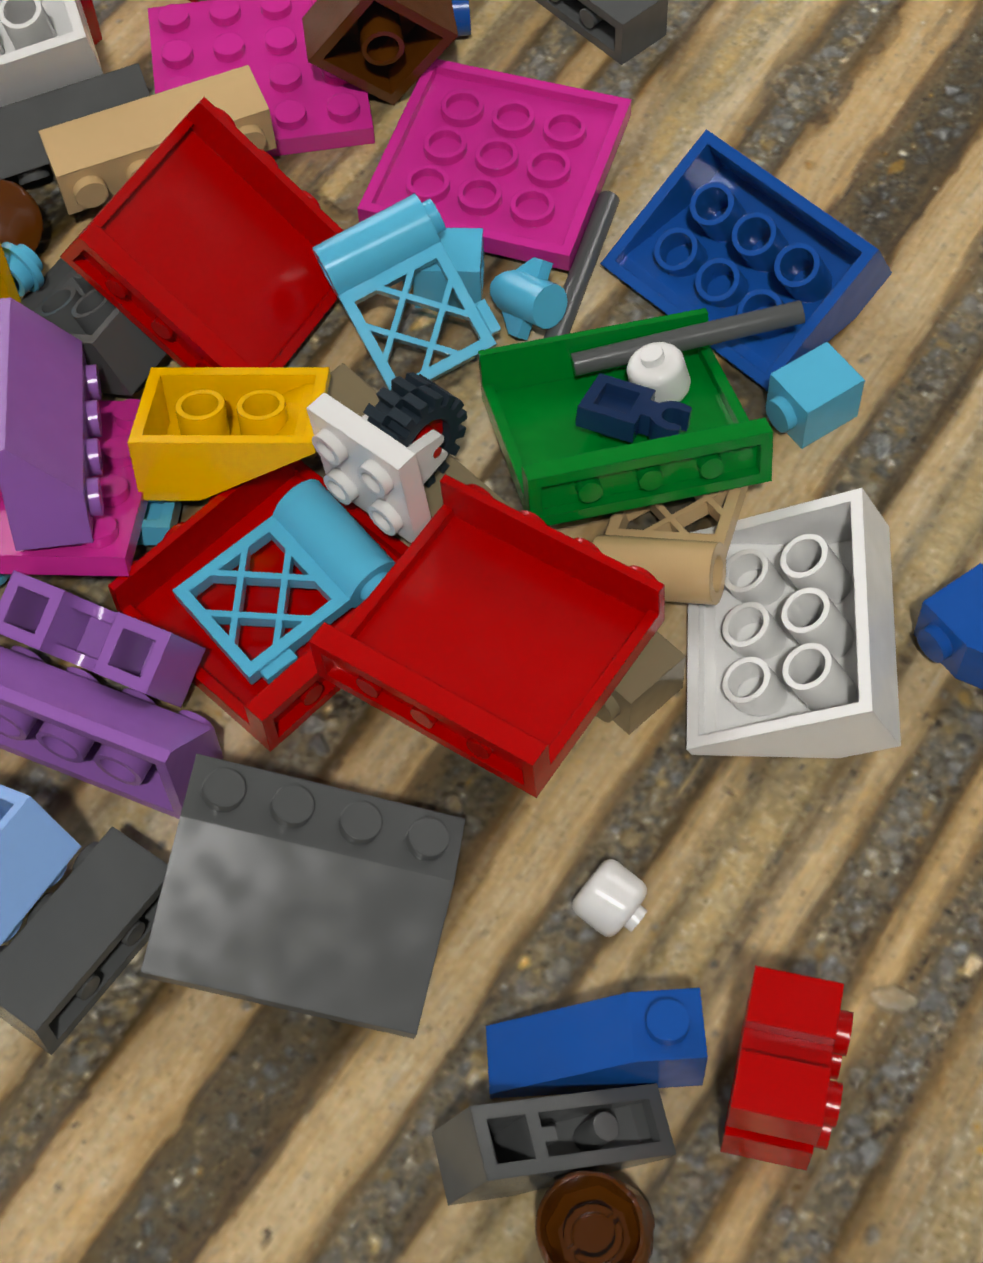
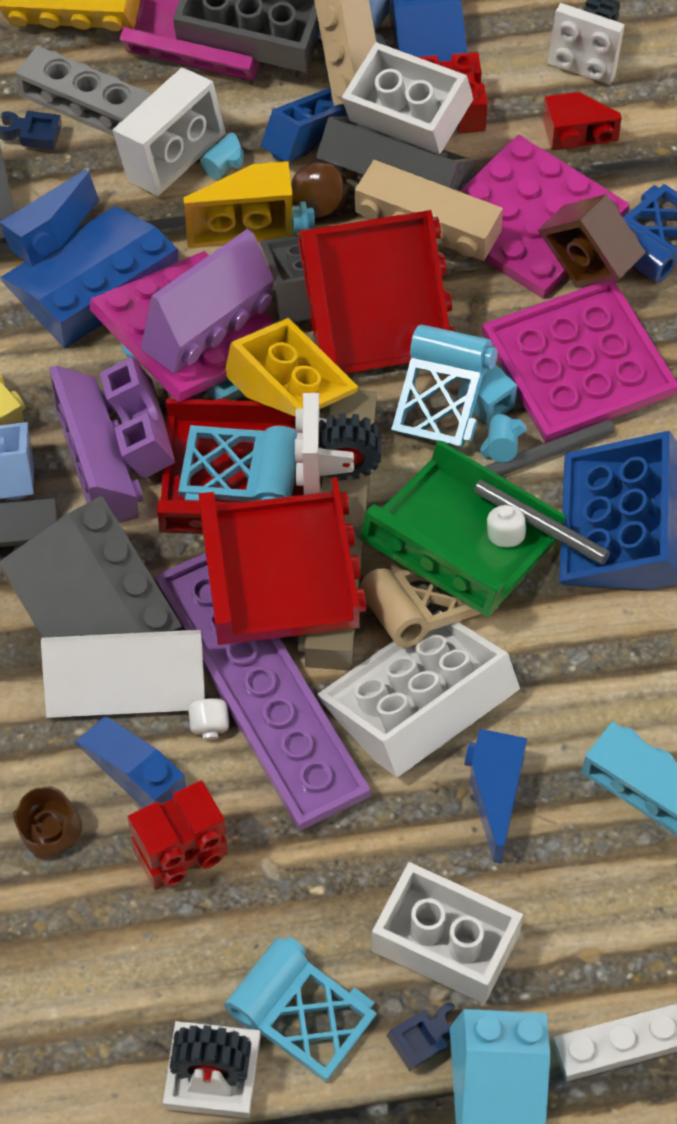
camera: 45 degrees right, 0 degrees up
dark grey slope [432,1083,676,1206] -> none
dark blue plate [575,373,692,443] -> none
medium azure brick [765,342,865,449] -> none
none -> white tile [41,630,205,718]
none -> medium lavender plate [154,553,371,832]

